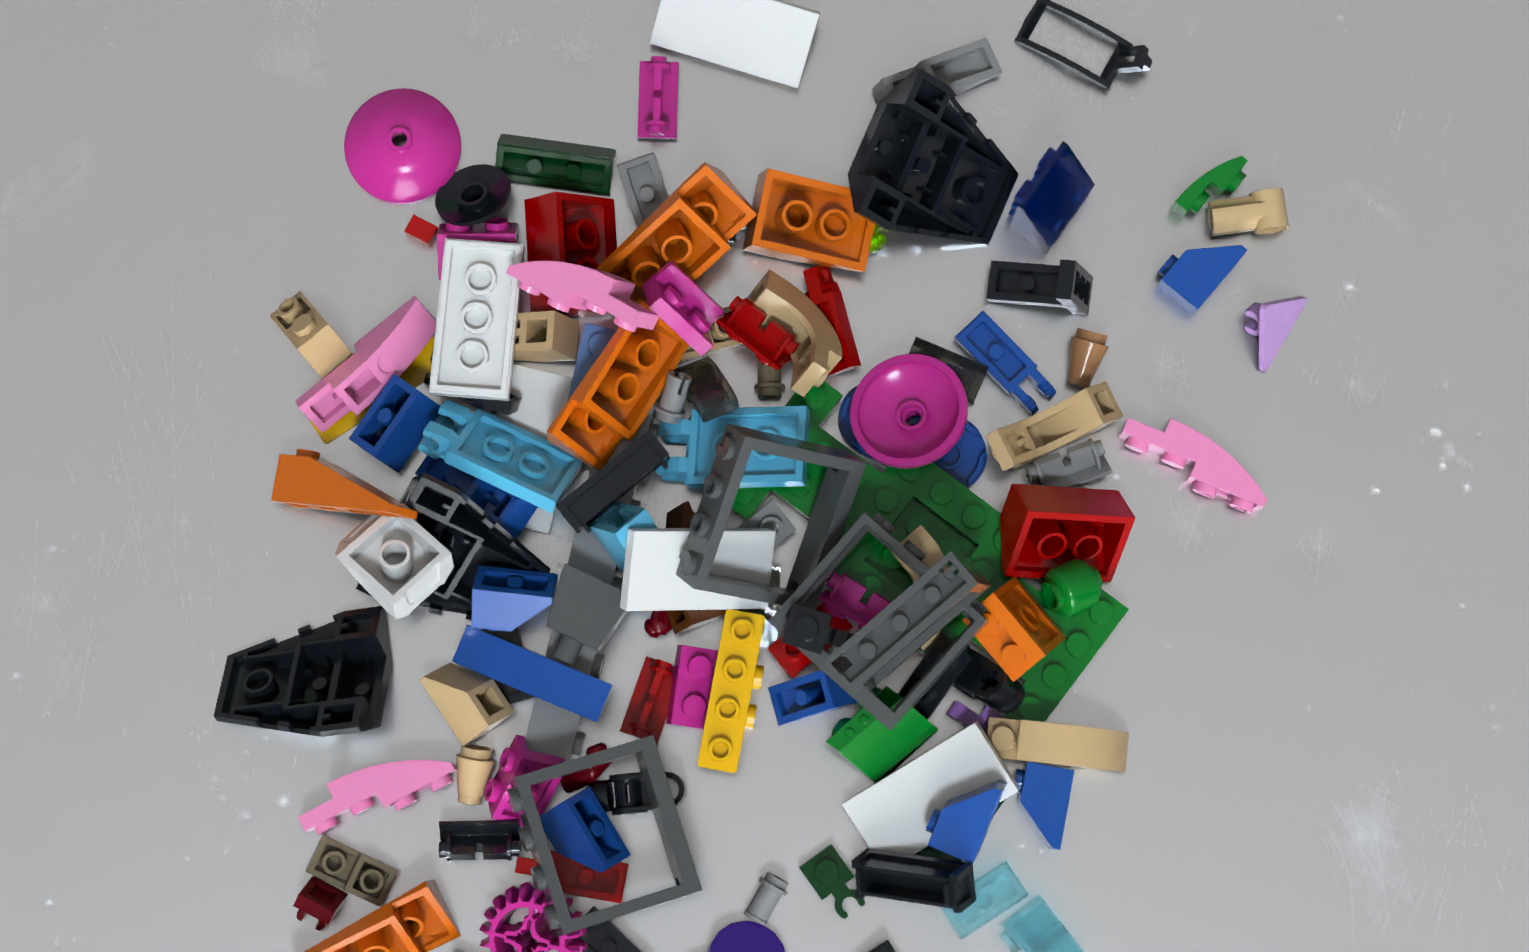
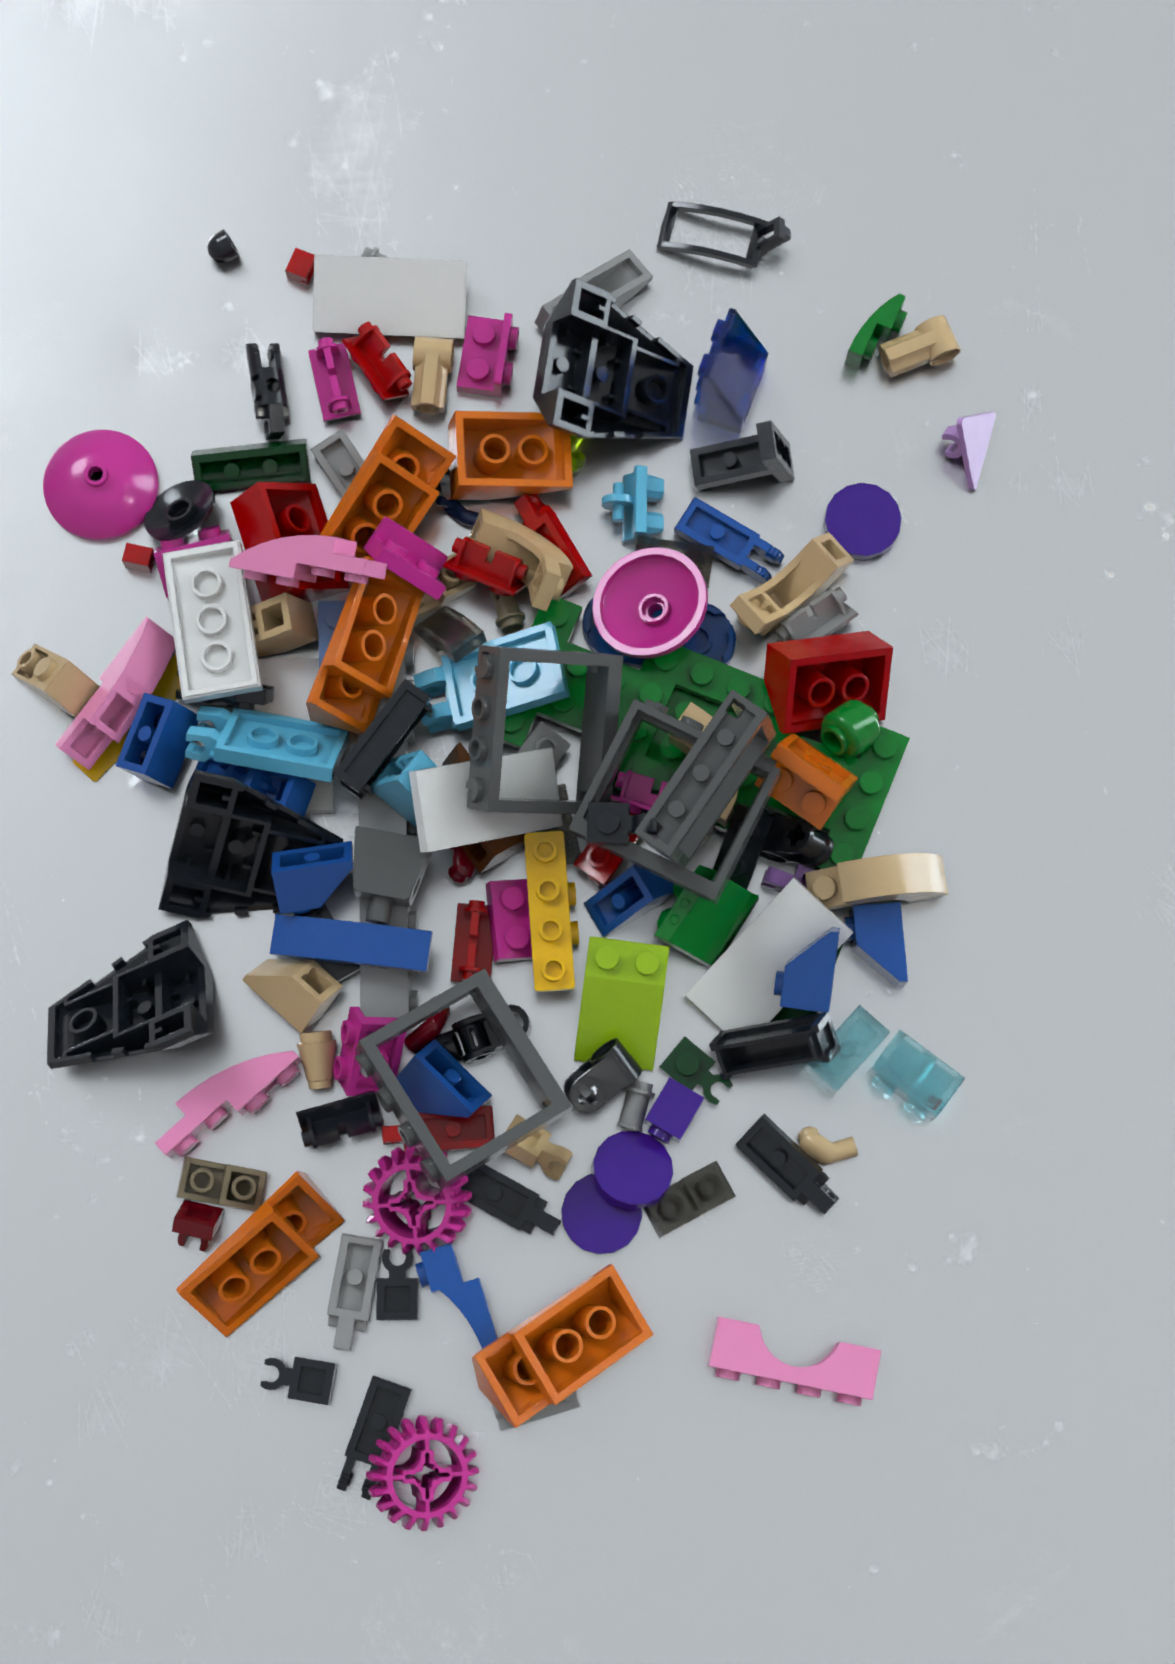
camera: 15 degrees left, 5 degrees down
orange slope [271,449,418,519] -> none
white slope [335,515,454,619] -> none
light grey pin [654,370,692,424] -> none
medium nougat cone [1067,328,1109,387] -> none
bright pink slope [1118,418,1267,513] -> none
blue slope [1157,245,1247,316] -> none
none -> black hinge [245,343,289,440]
none -> red hinge [342,322,412,401]
none -> tan piece [411,336,454,415]
none -> dark blue piece [436,496,479,527]
none -> dark pink bracket [456,313,519,398]
none -> tan plate [505,1114,573,1180]
none -> black piece [564,1038,642,1113]
none -> lime slope [574,936,670,1072]
none -> medium azure hips [602,465,664,544]
none -> dark purple brick [644,1077,704,1144]
none -> dark purple tile [824,483,902,560]

